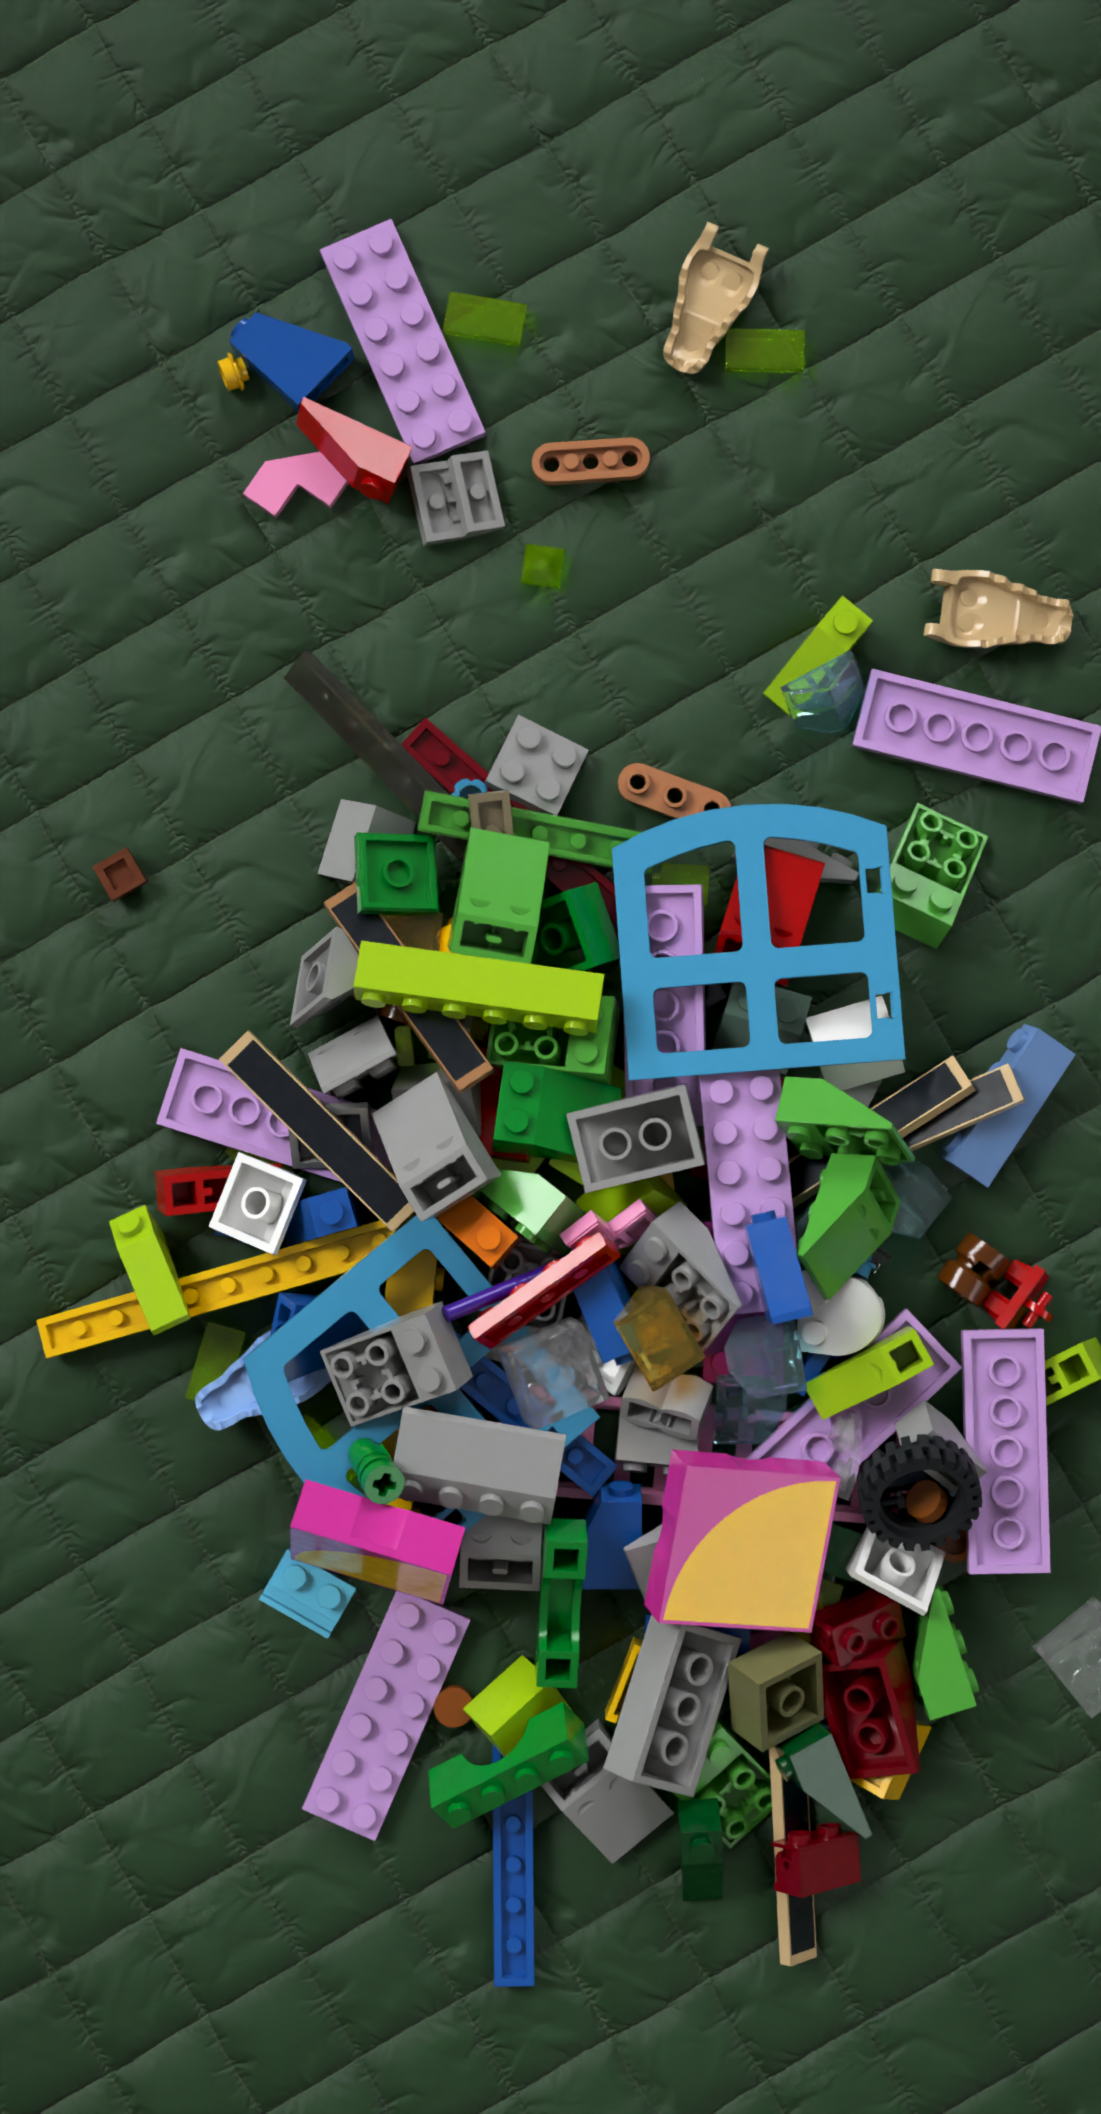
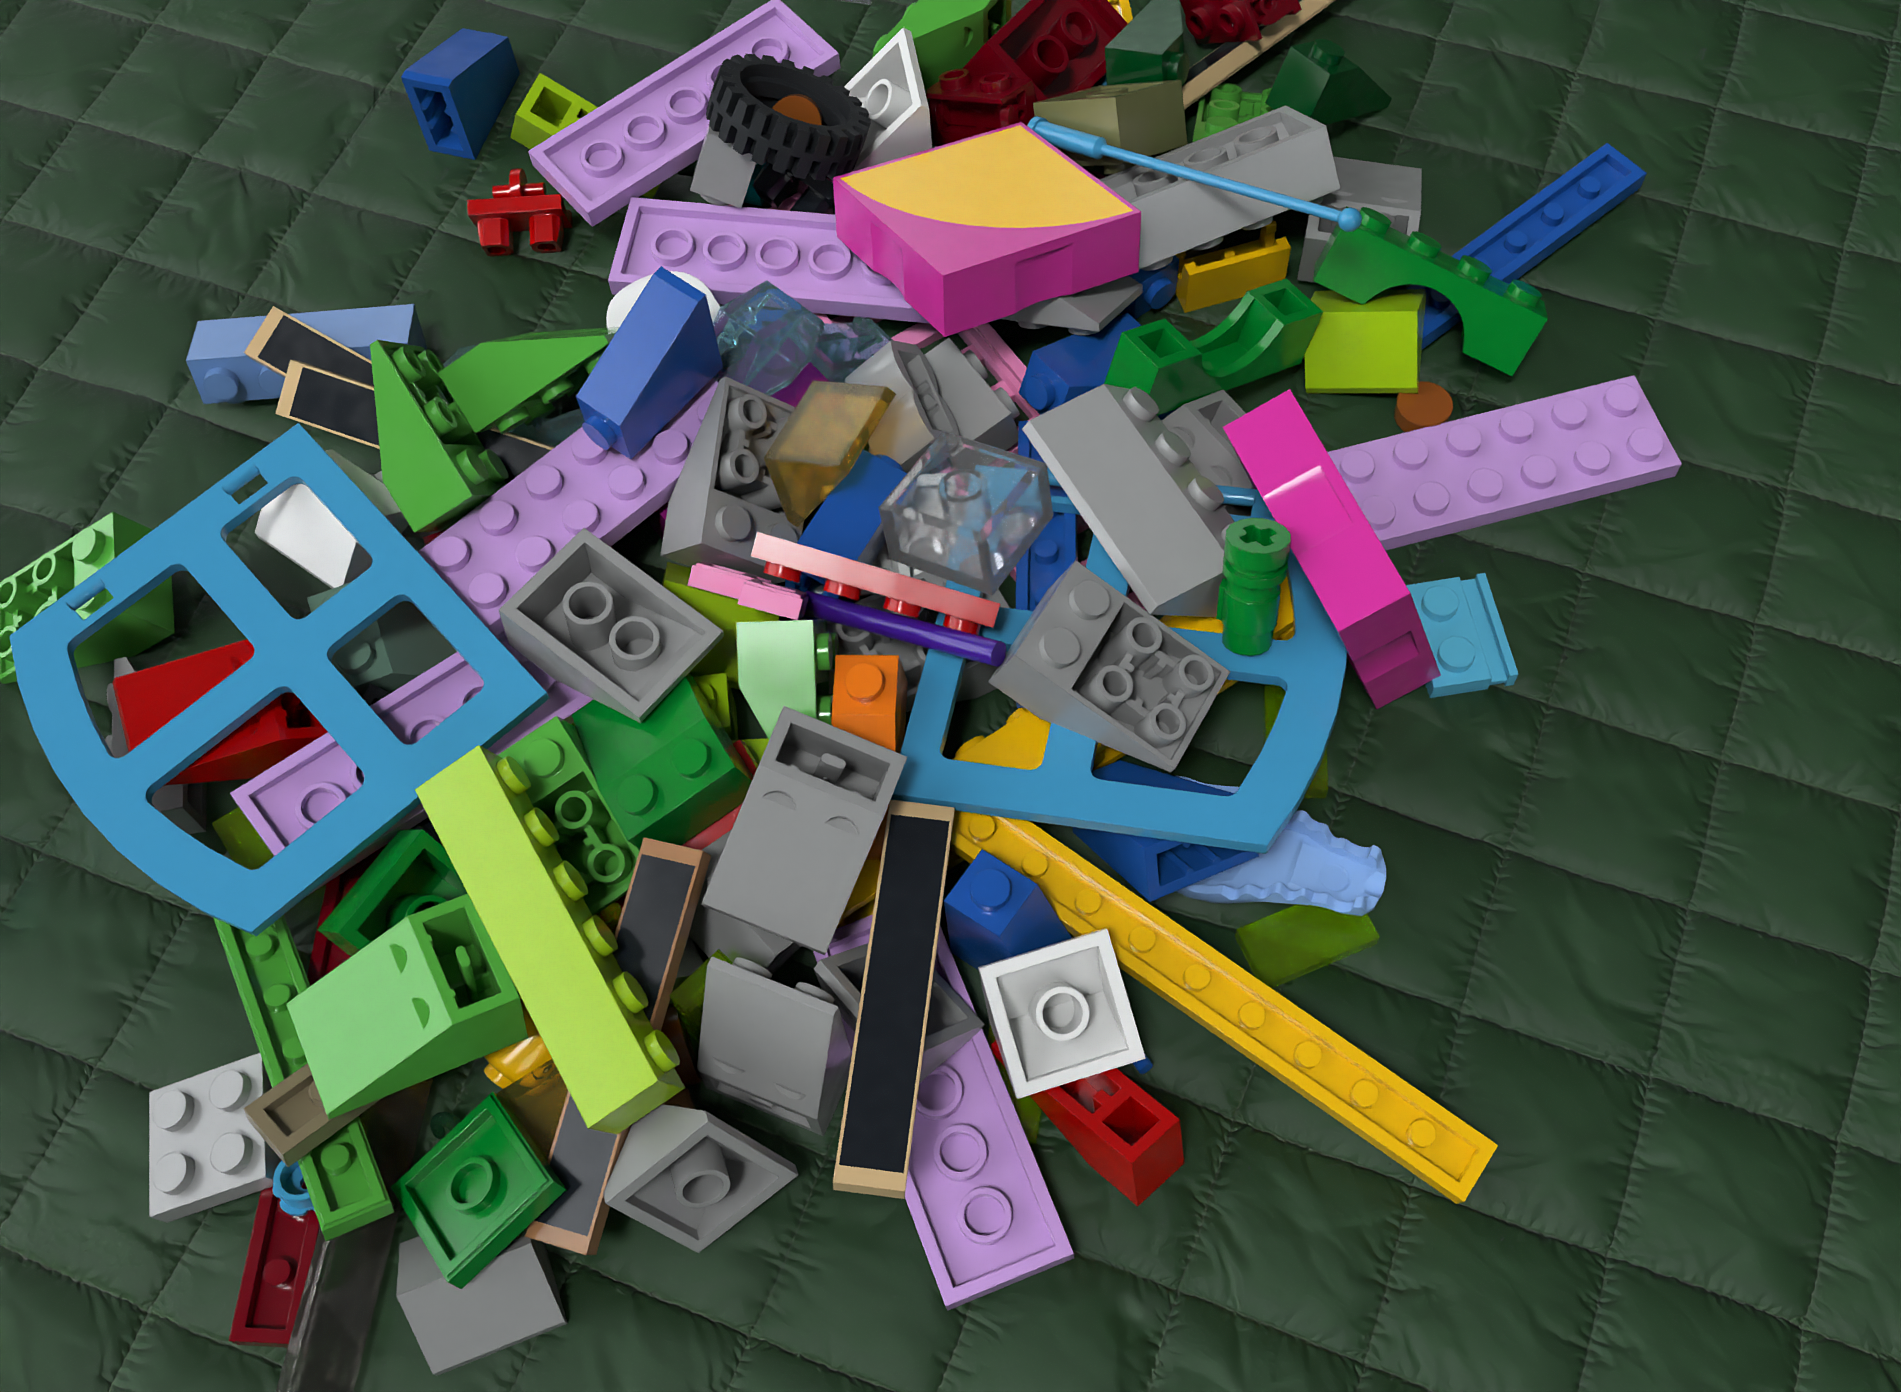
camera: 125 degrees left, 25 degrees down
lime slope [109,1205,191,1336] -> none
nougat plate [618,763,731,819] -> none
lime slope [803,1326,935,1420] -> none
clear slope [829,1409,862,1501] -> none
reddish brown wheel [936,1232,1010,1307] -> none
none -> dark azure piece [1027,116,1362,232]

